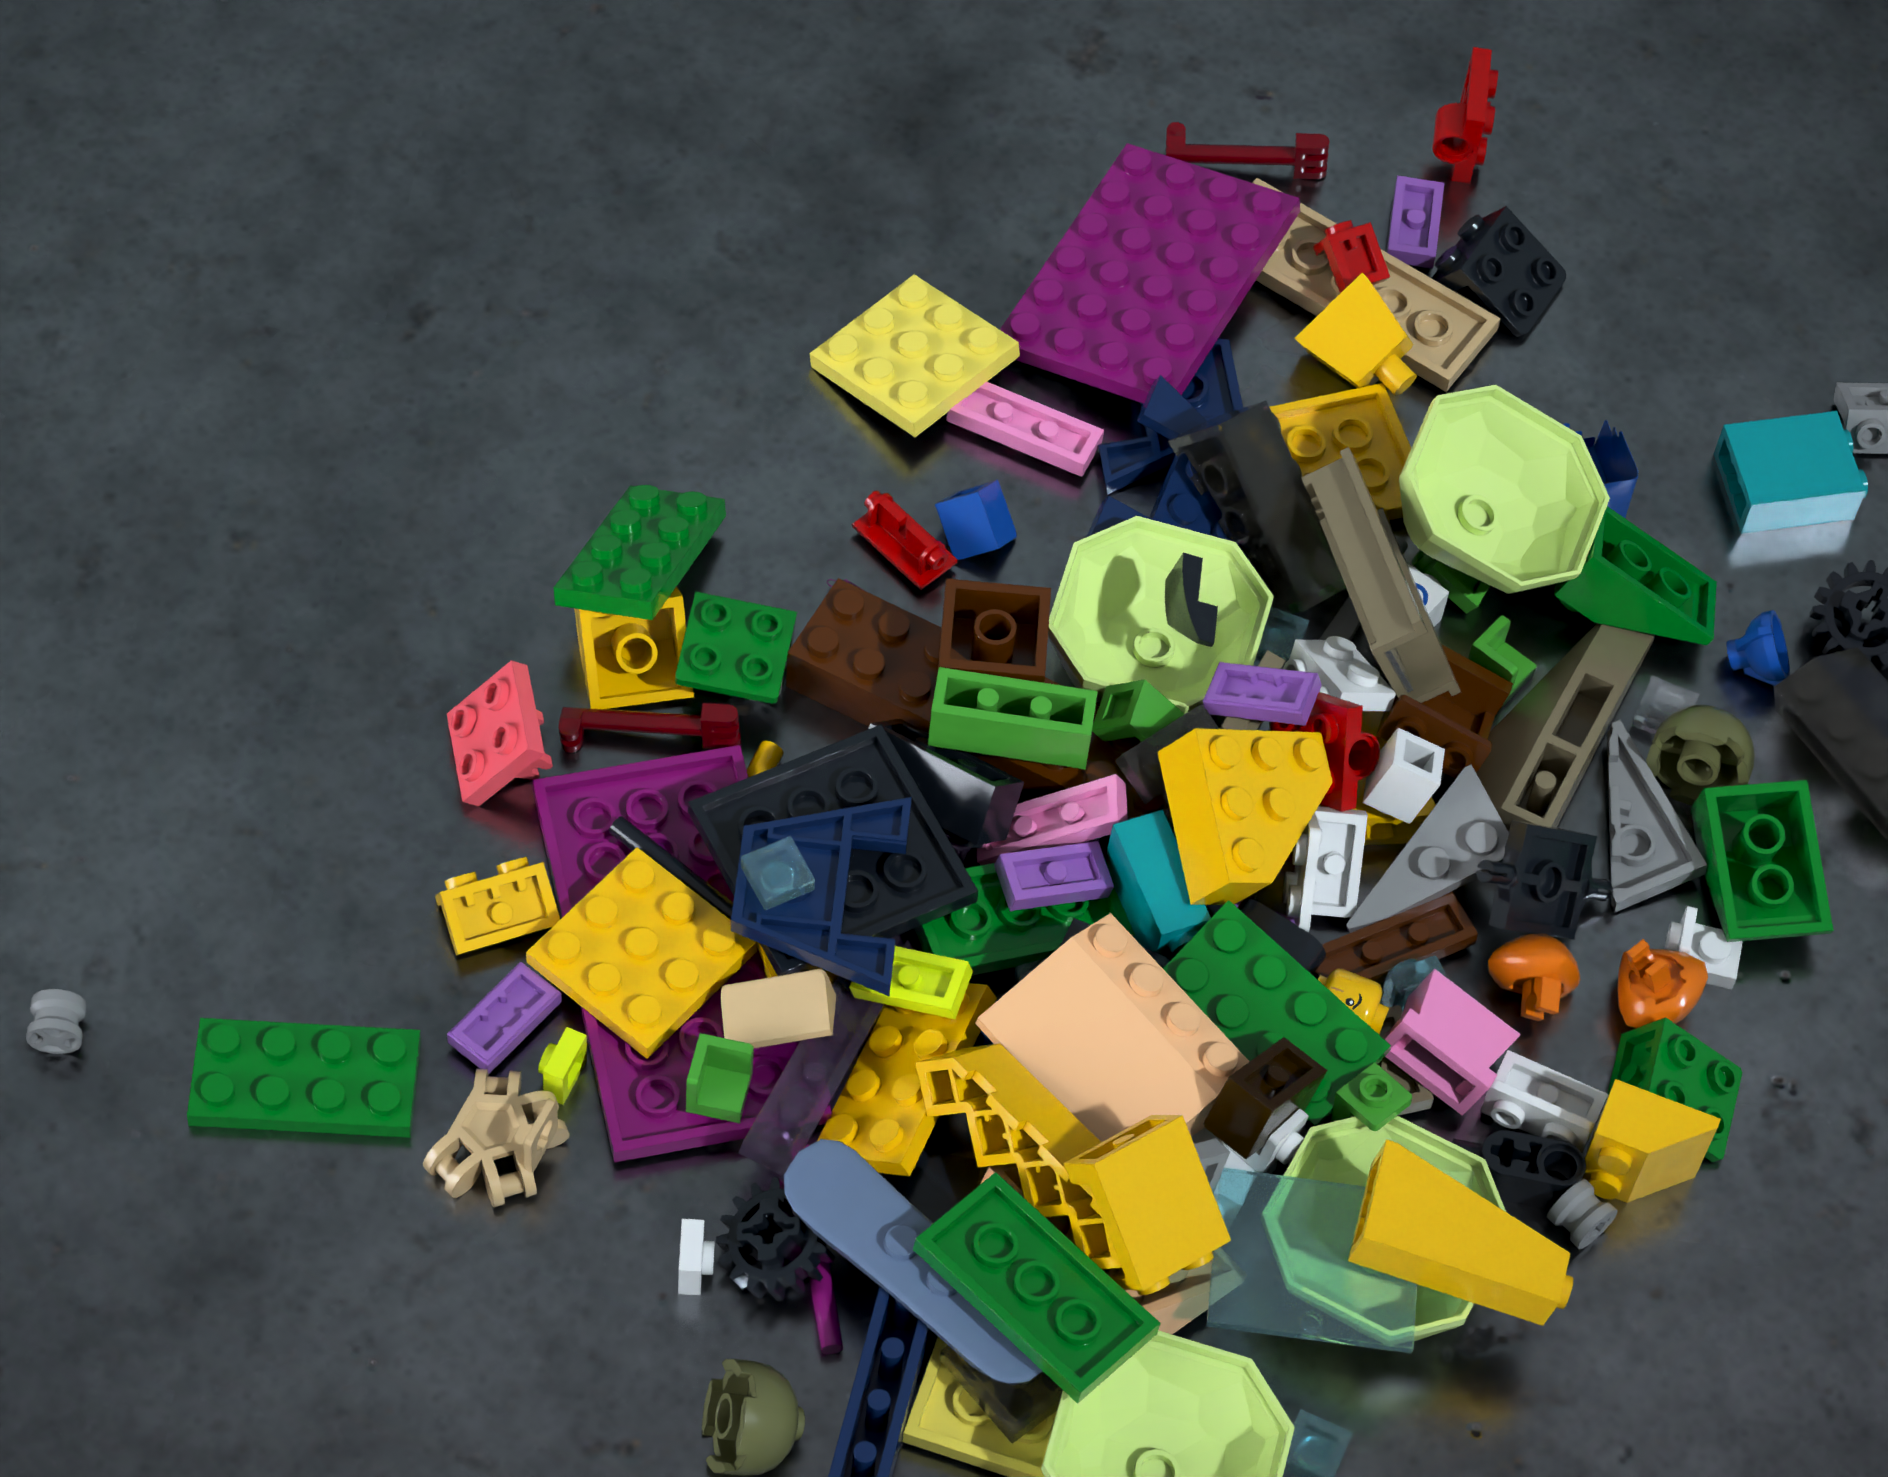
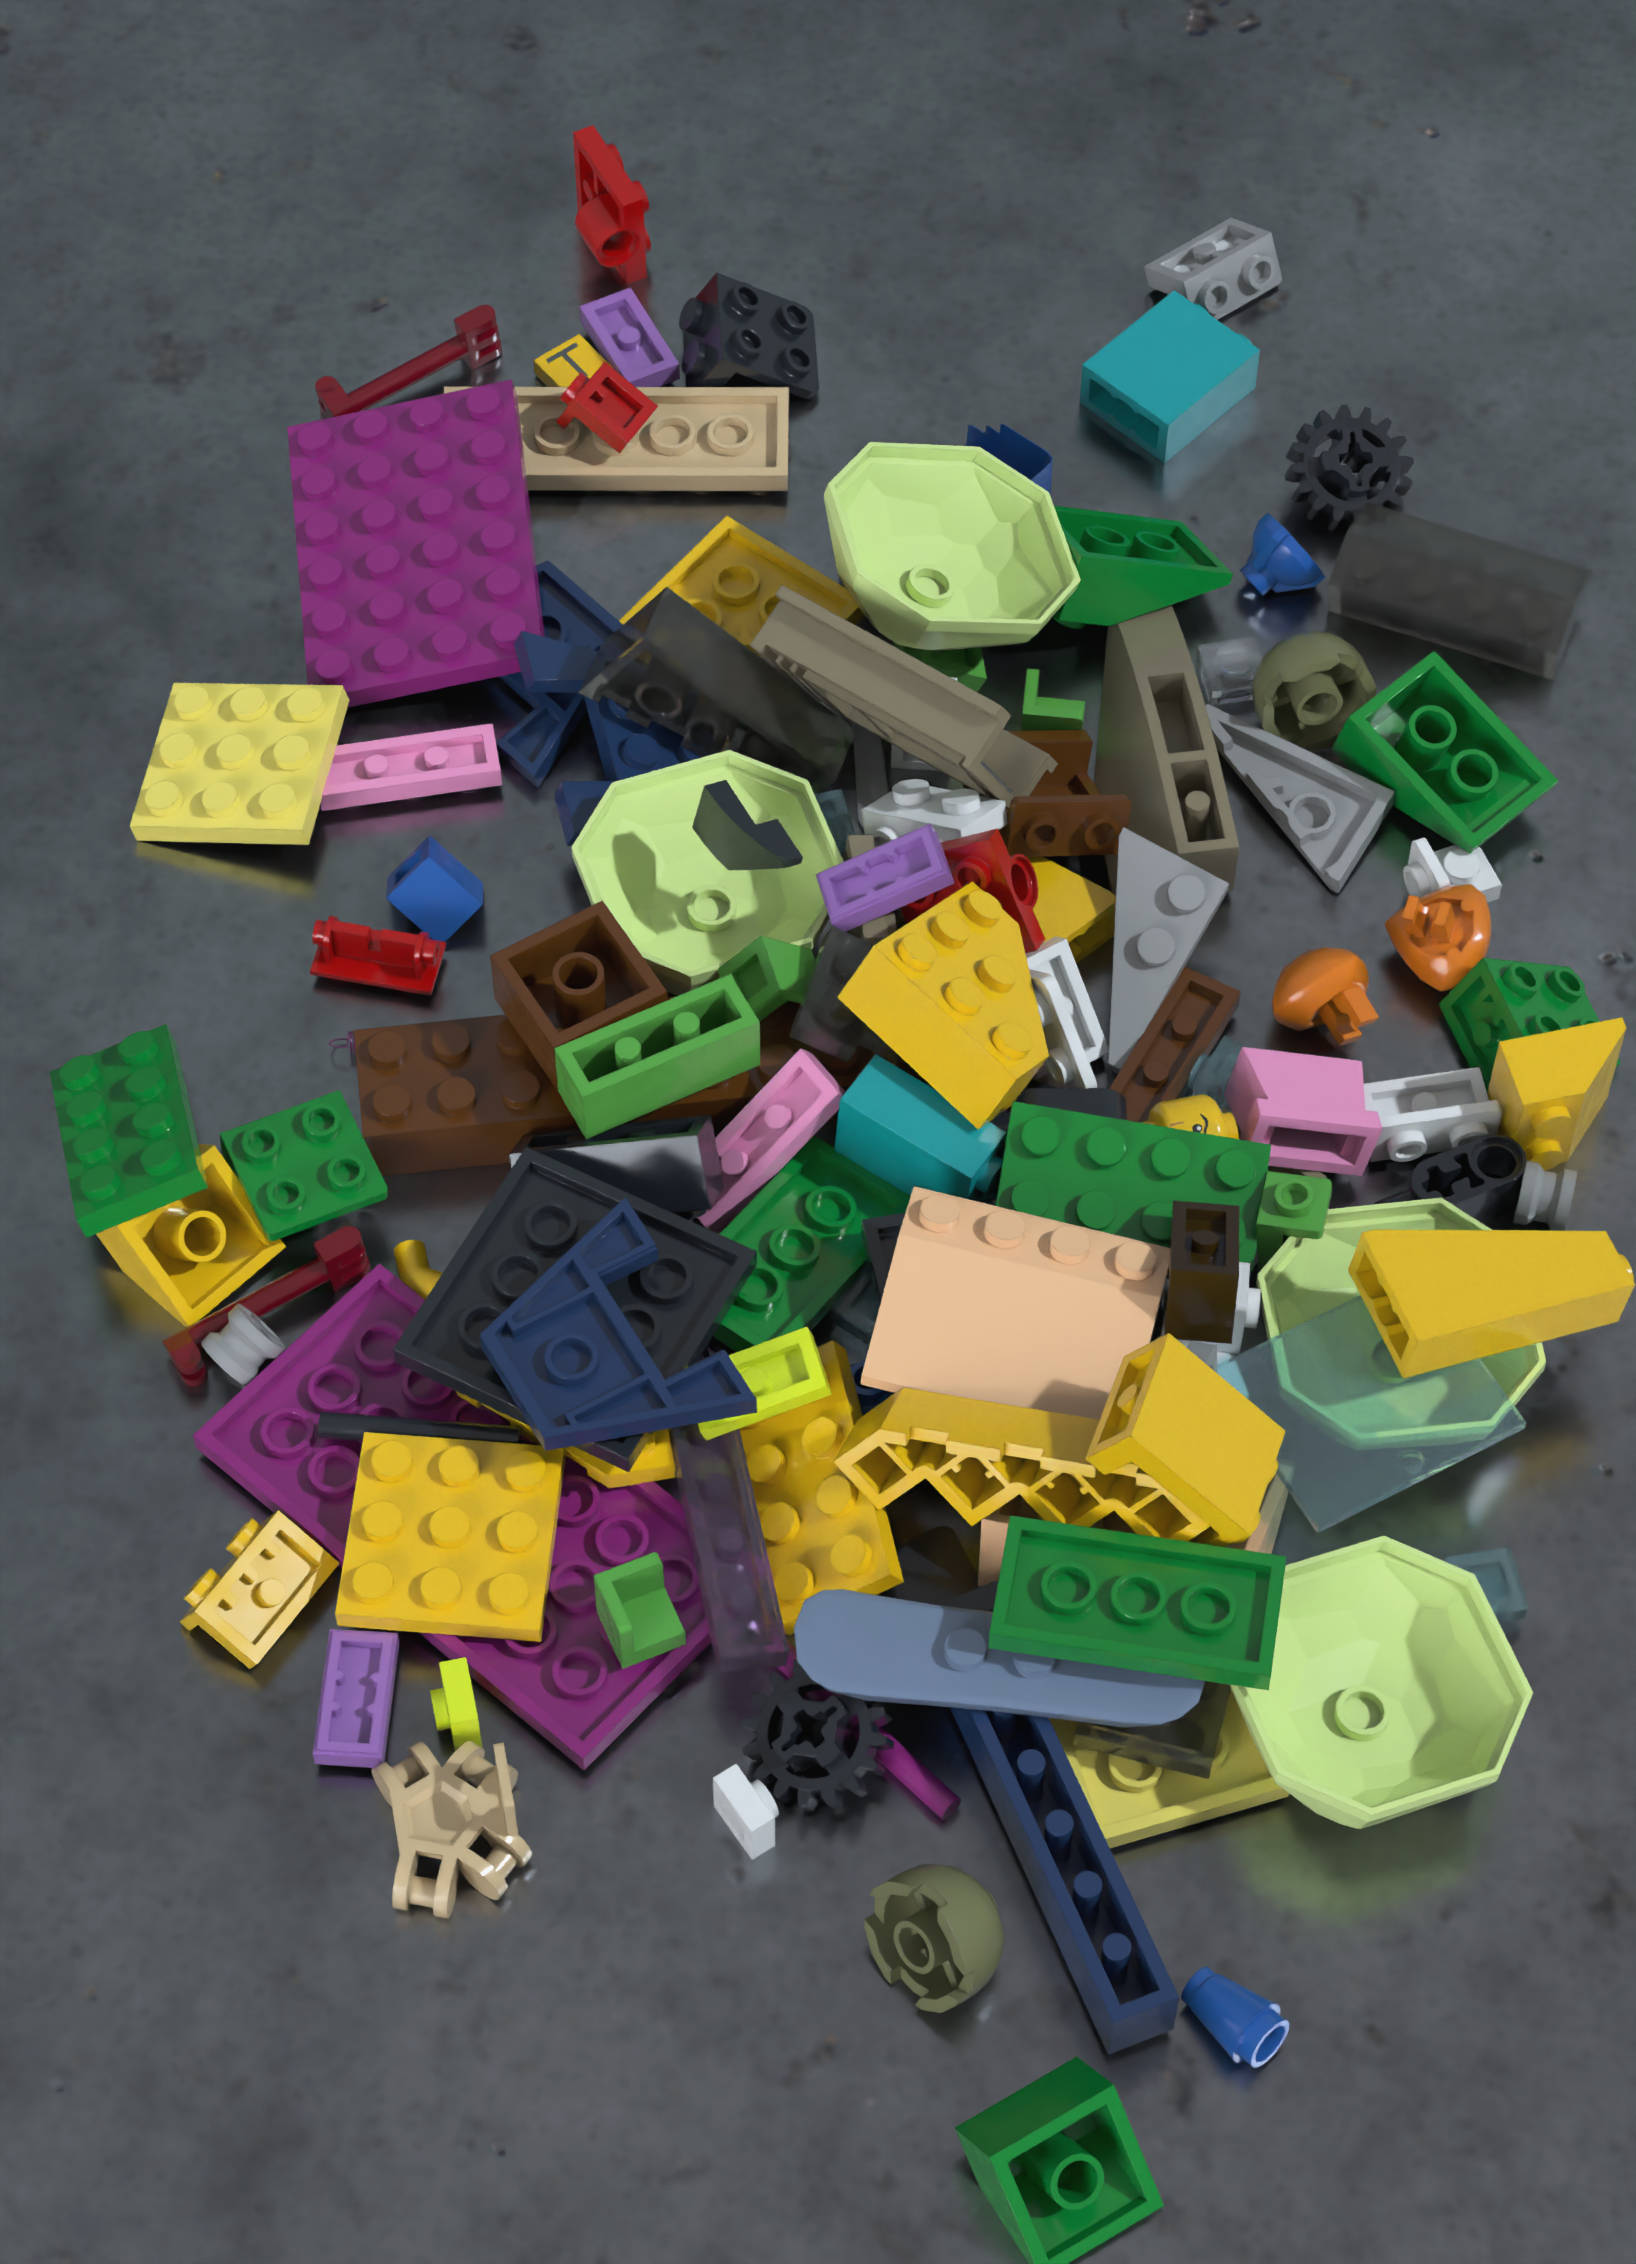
camera: 30 degrees left, 0 degrees up
green plate [187,1018,421,1138] -> none
coral plate [447,660,553,806] -> none
tan slope [721,969,836,1048] -> none
clear light blue plate [741,836,815,910] -> none
medium lavender plate [994,841,1114,911] -> none
yellow torso [1295,273,1417,396] -> none
white brick [1363,728,1445,824] -> none
black plate [1476,820,1613,940] -> none
none -> light grey wheel [201,1304,286,1386]
none -> yellow tile [533,334,613,387]

